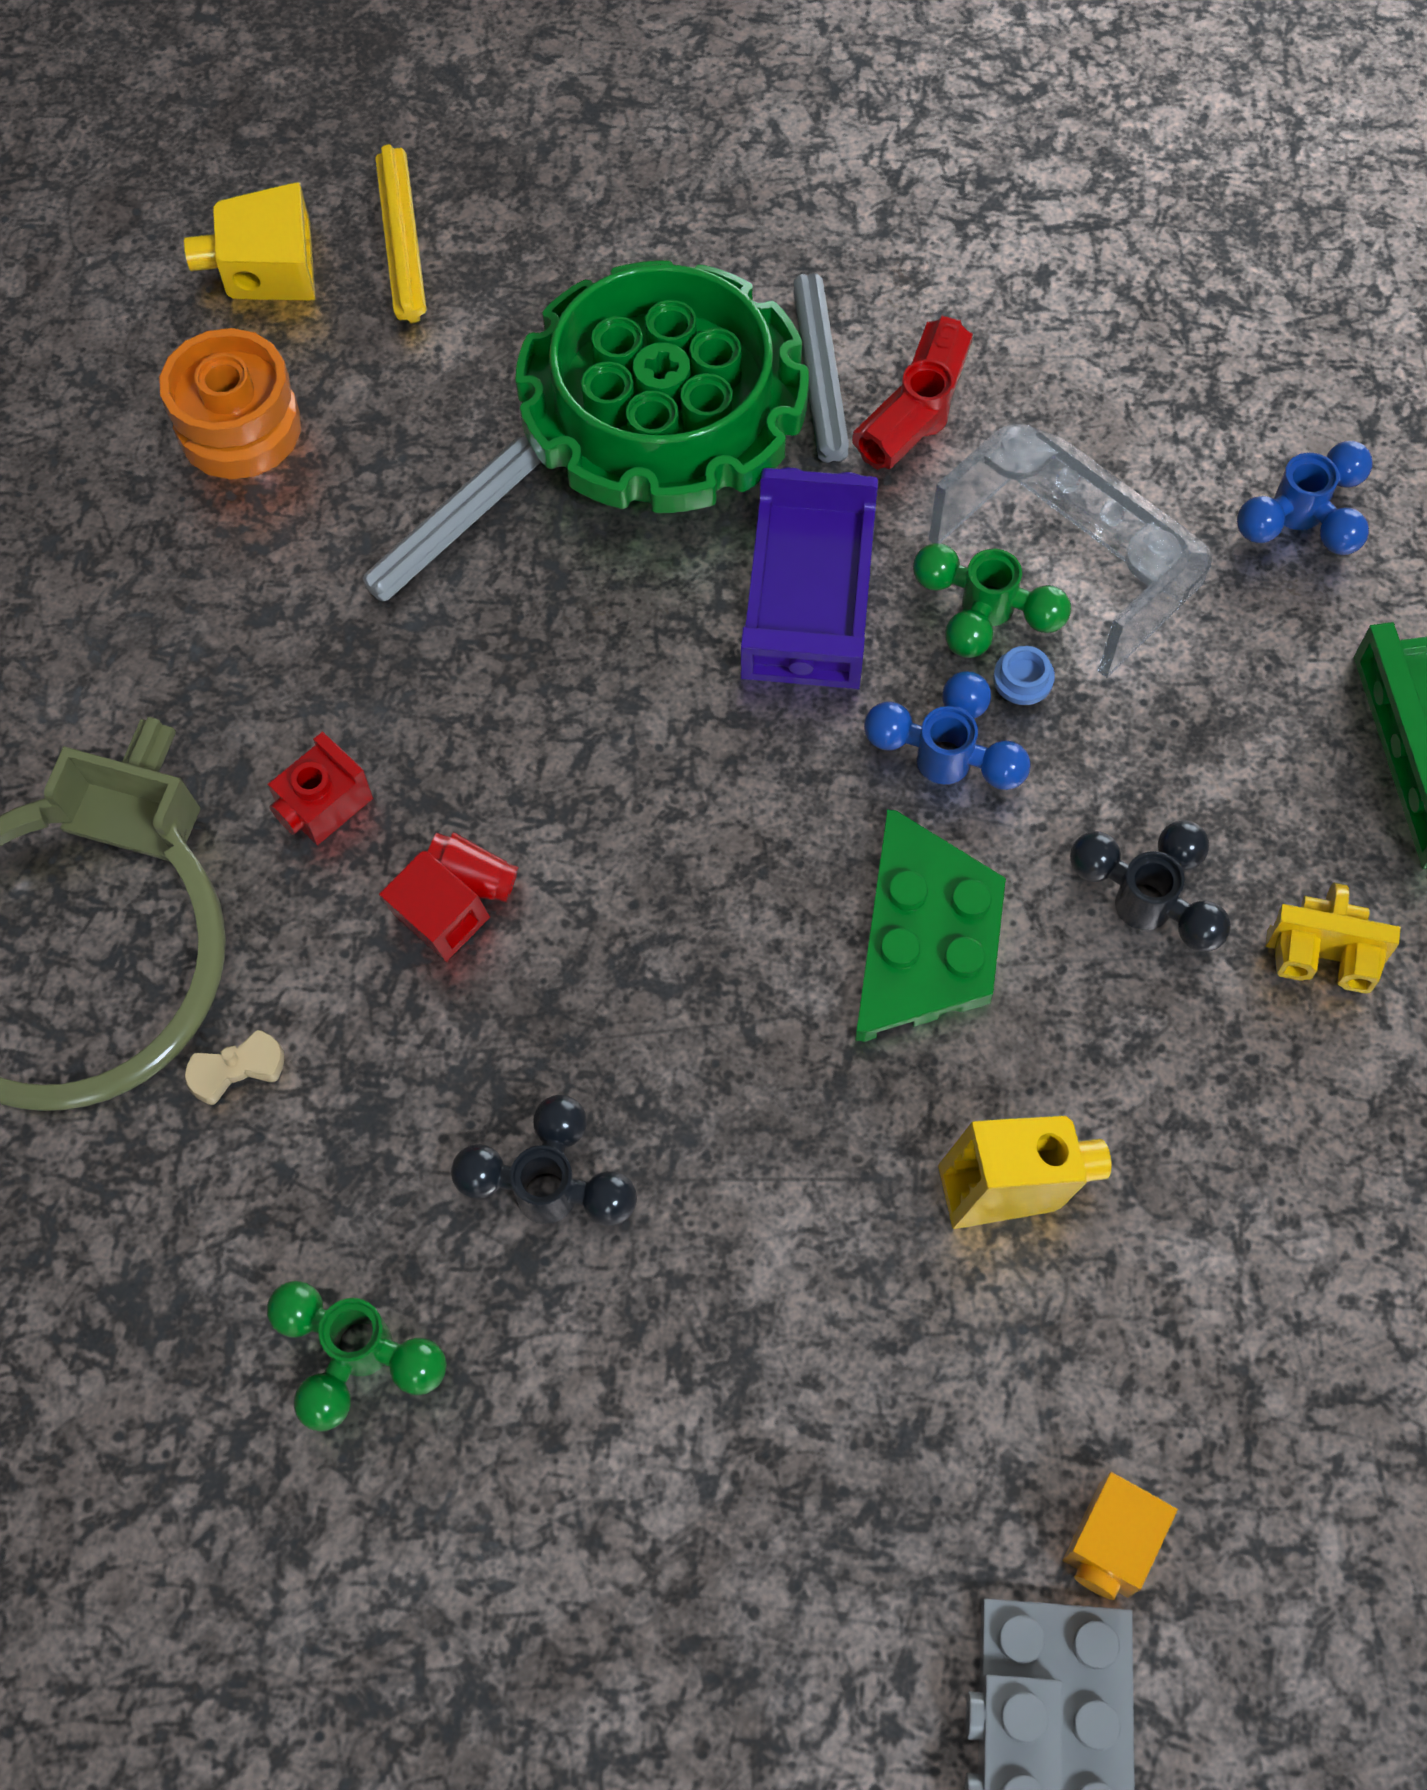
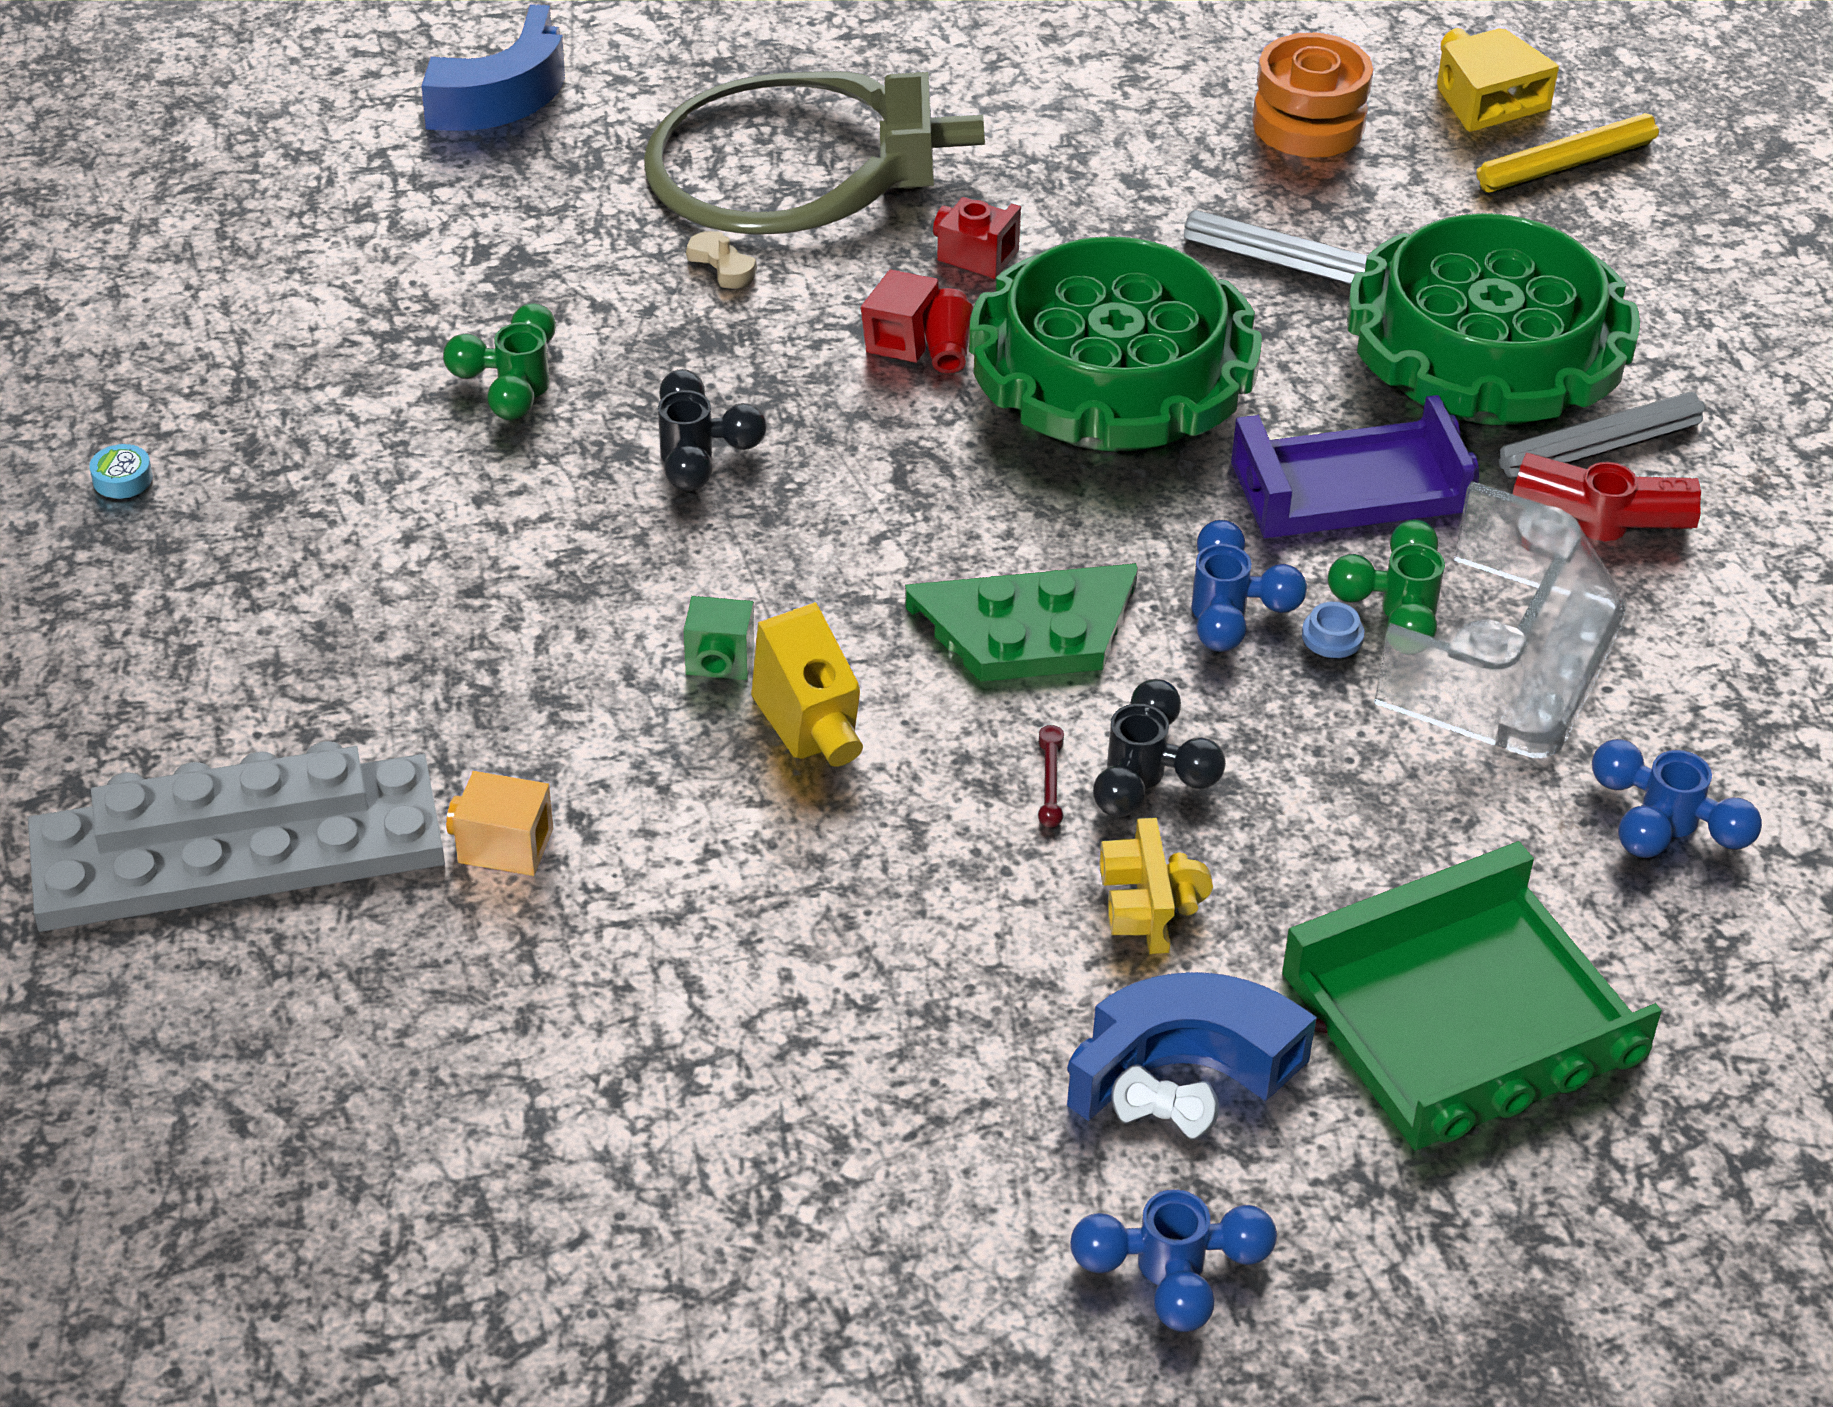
camera: 70 degrees right, 20 degrees down
none -> green plate [684,595,755,680]
none -> green piece [969,236,1262,452]
none -> dark red hinge [1038,725,1064,828]

